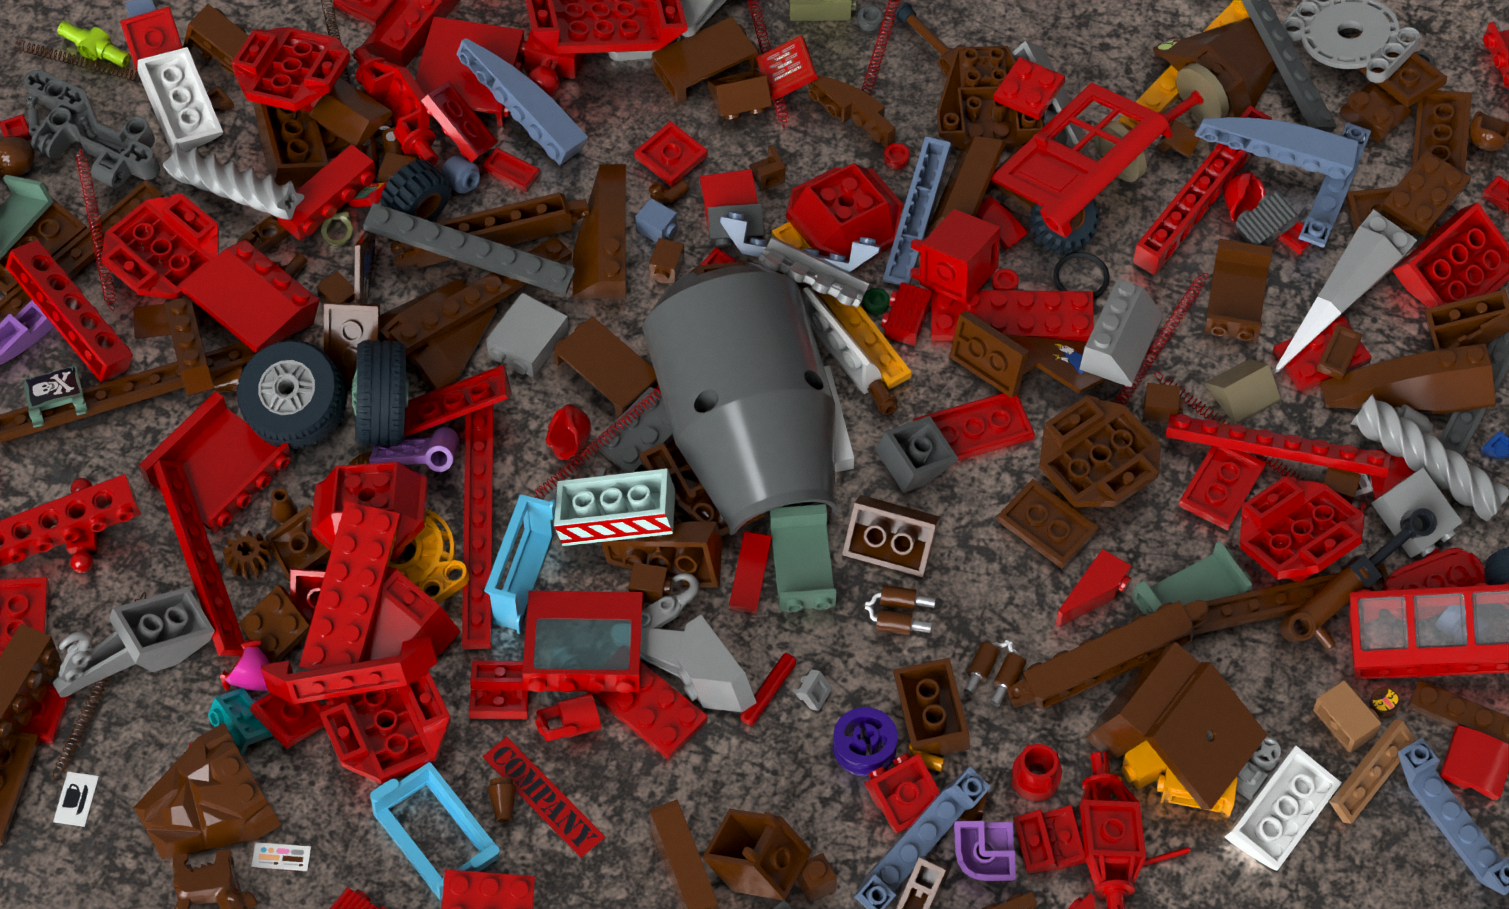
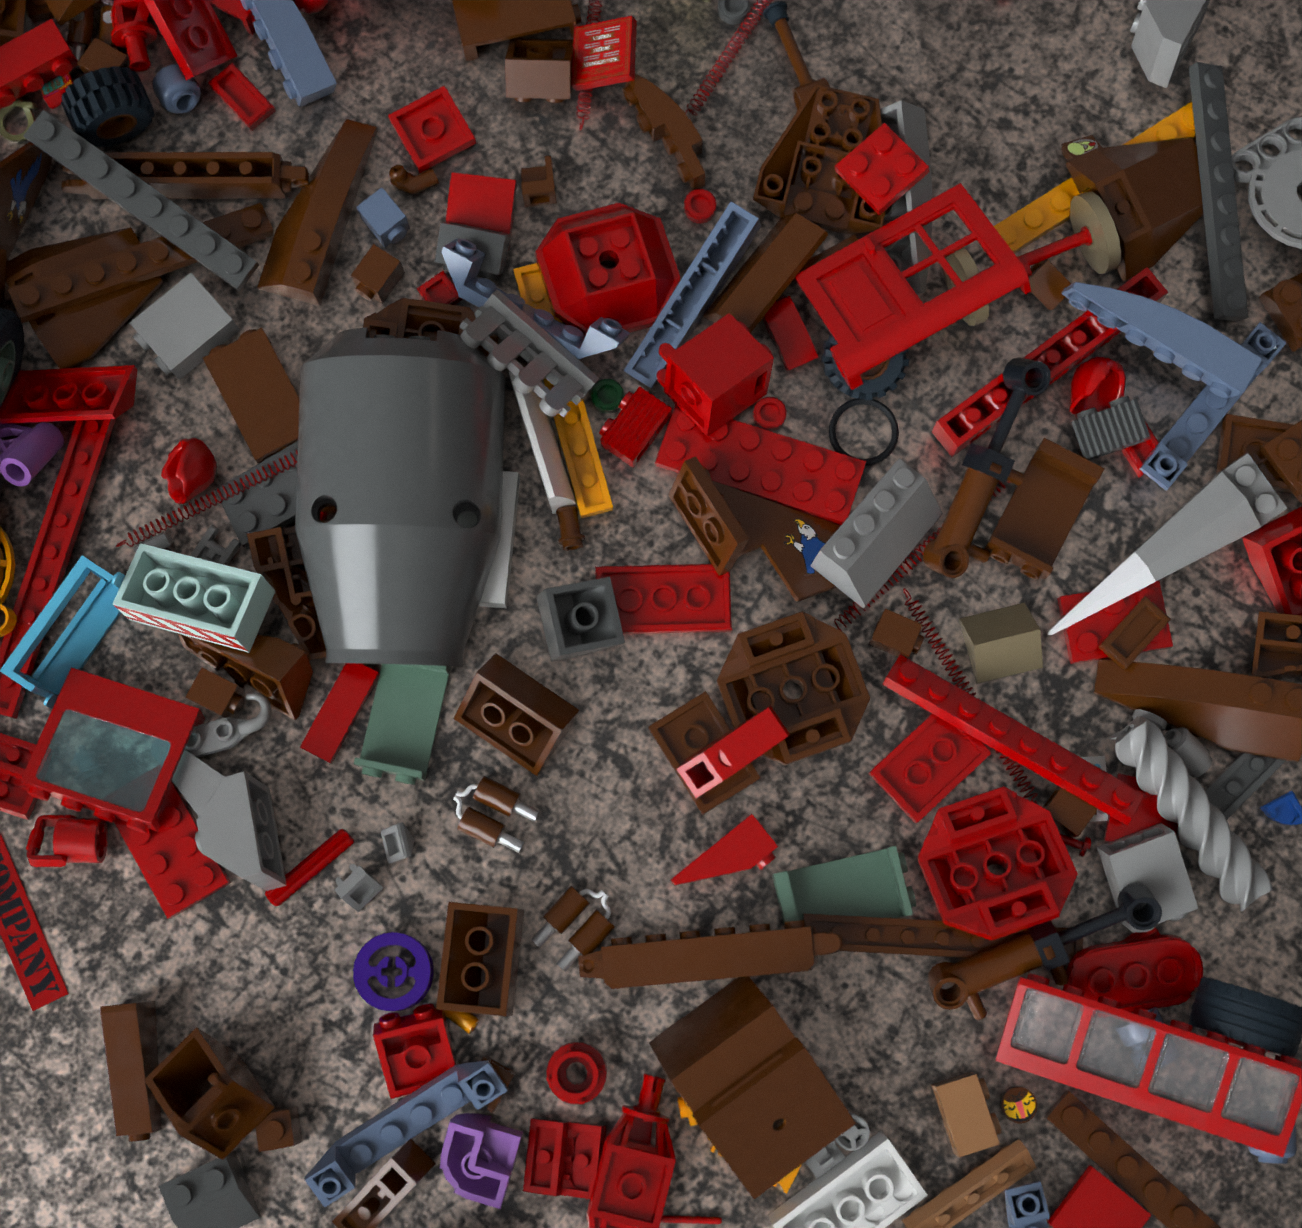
camera: 20 degrees right, 20 degrees up
none -> light grey slope [381,822,415,864]
none -> red slope [676,705,790,798]
none -> piece [923,357,1051,578]

